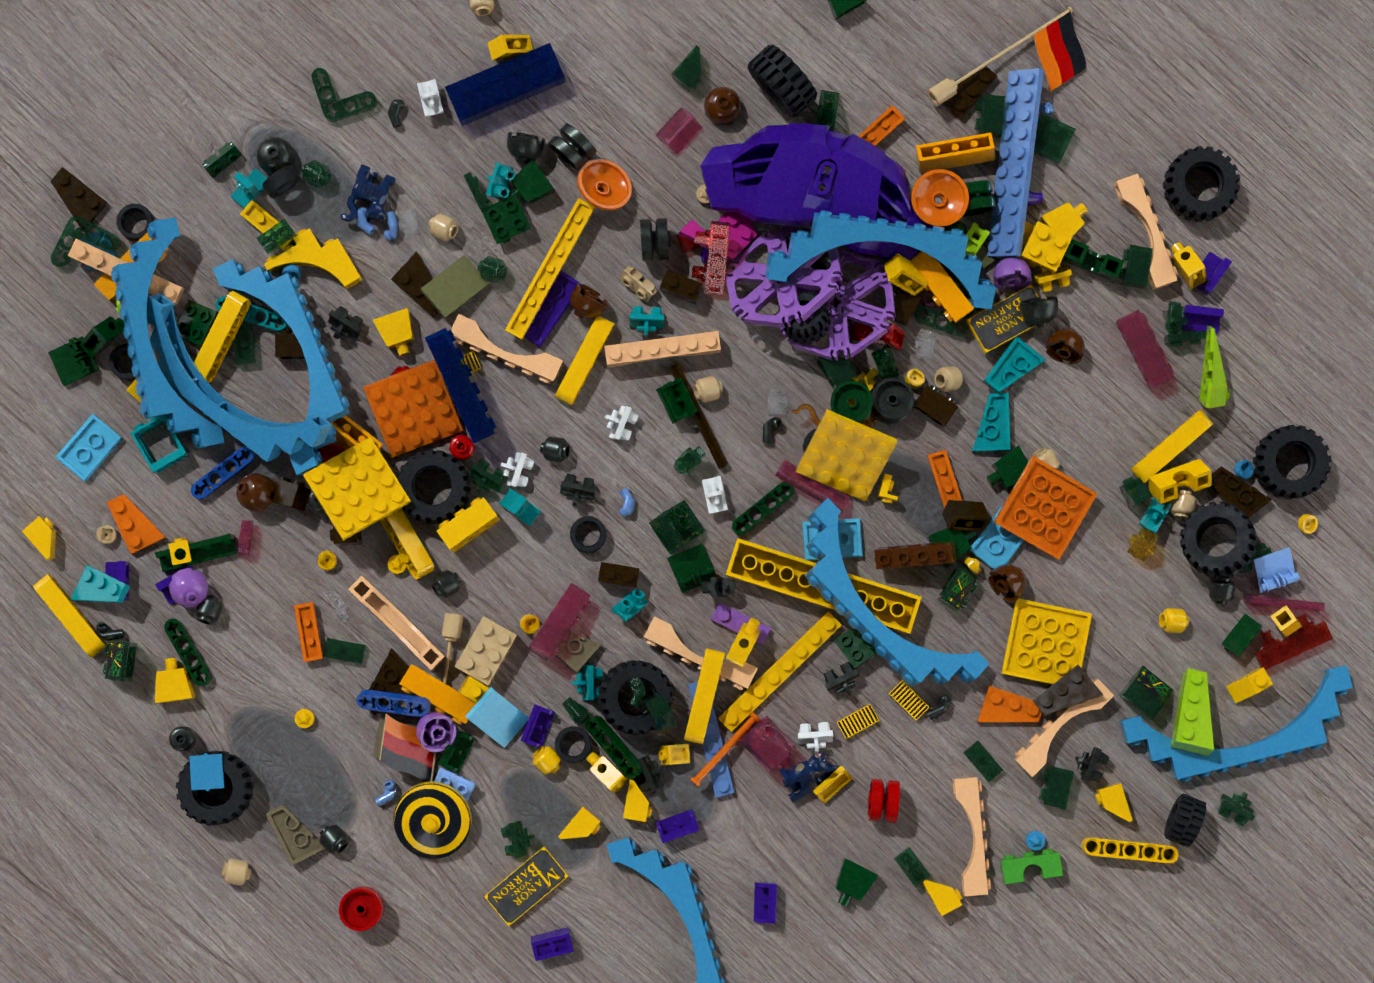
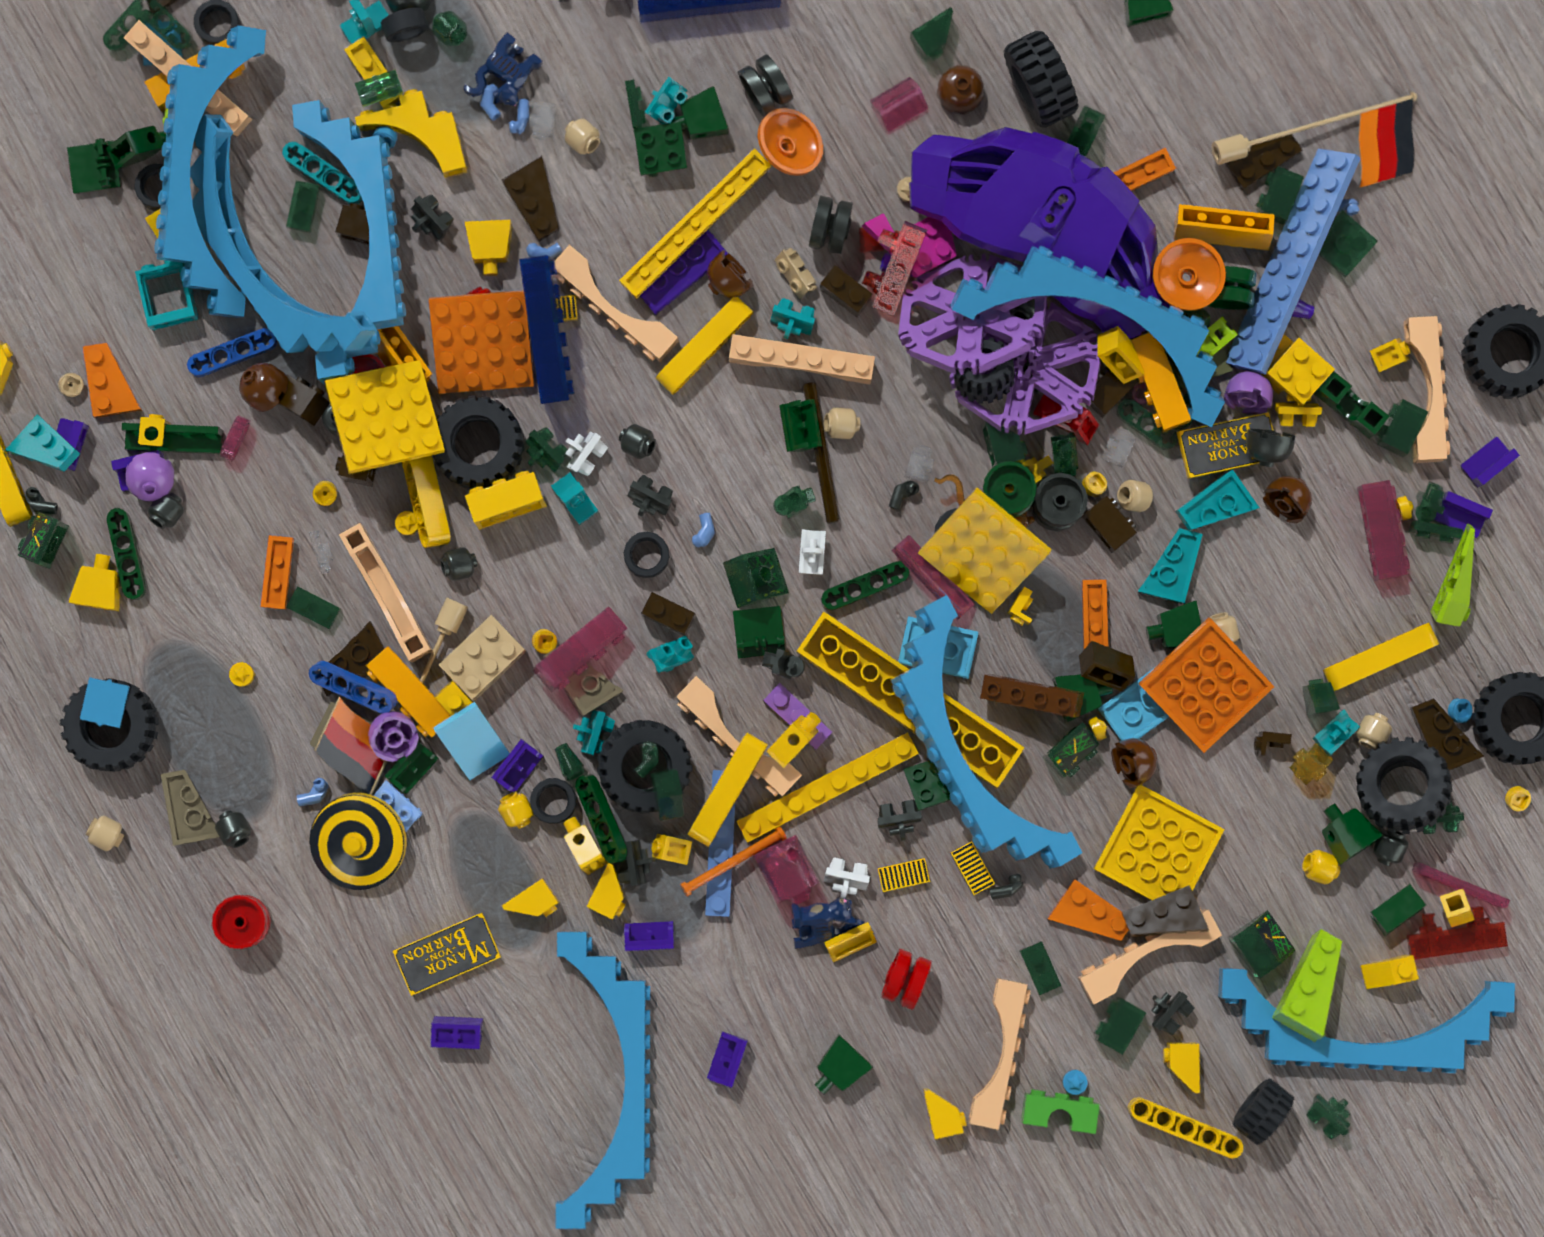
camera: 15 degrees right, 0 degrees up
medium azure tile [56,414,123,482] -> none
pearl dark grey head [169,726,196,751] -> none
dark green hinge [177,300,218,347] -> none
yellow beam [194,291,251,383] -> none
olive tile [420,255,489,319] -> none
red head [449,435,475,461] -> none
clear green head [478,256,508,283] -> none
clear green hips [501,820,535,858] -> none
pearl dark grey cylinder [507,132,546,163] -> none
white hips [604,406,638,441] -> none
clear green hips [894,847,930,887] -> none
yellow torso [1039,202,1088,237] -> none
yellow arch [1149,459,1212,504] -> none
yellow torso [1171,242,1207,290] -> none
light blue hinge [1253,547,1300,593] -> none
none -> medium blue arm [526,243,563,263]
none -> dark brown bracket [1254,731,1292,756]
none -> dark green torso [1322,803,1383,865]
none -> yellow bracket [1370,338,1411,372]
none -> yellow tile [1396,496,1414,521]

